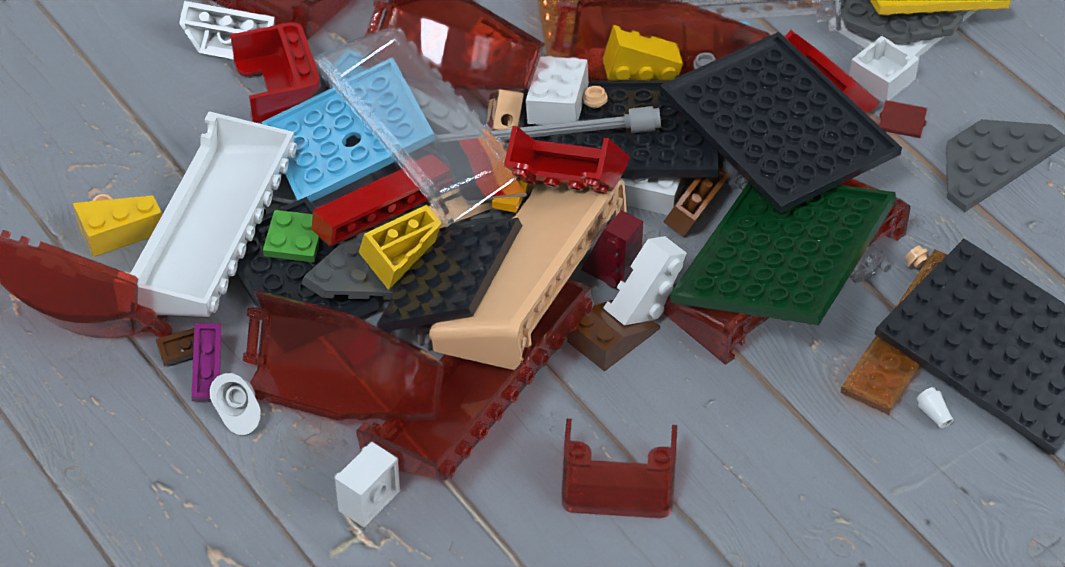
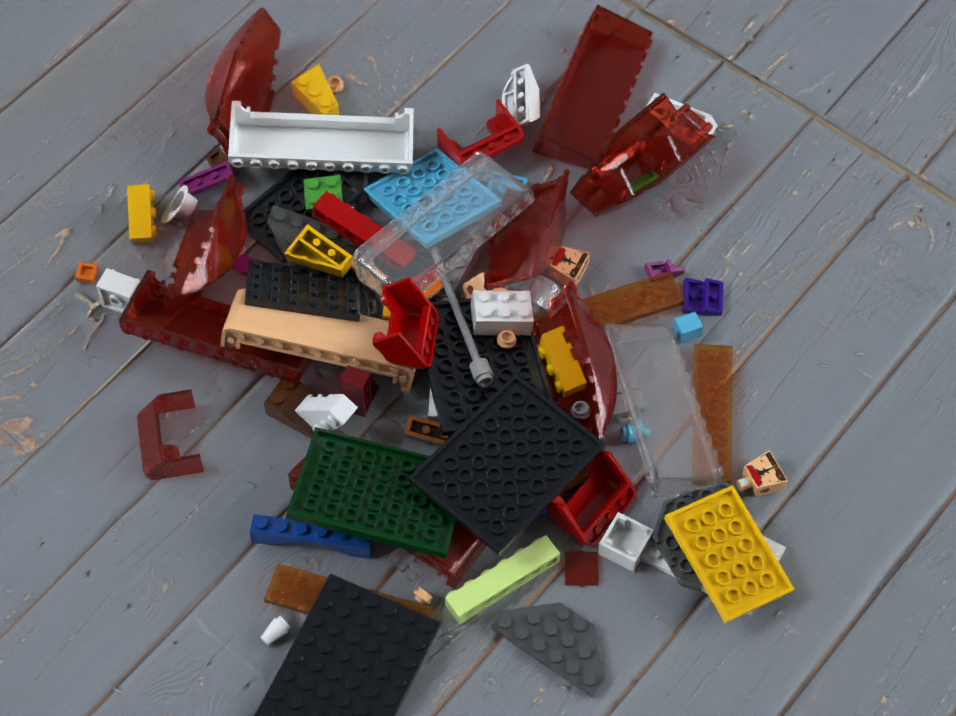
camera: 75 degrees right, 10 degrees up
none -> orange plate [75,262,99,284]
none -> yellow wedge [127,184,157,244]
none -> blue arch [250,514,374,559]
none -> yellowish green brick [445,535,560,625]

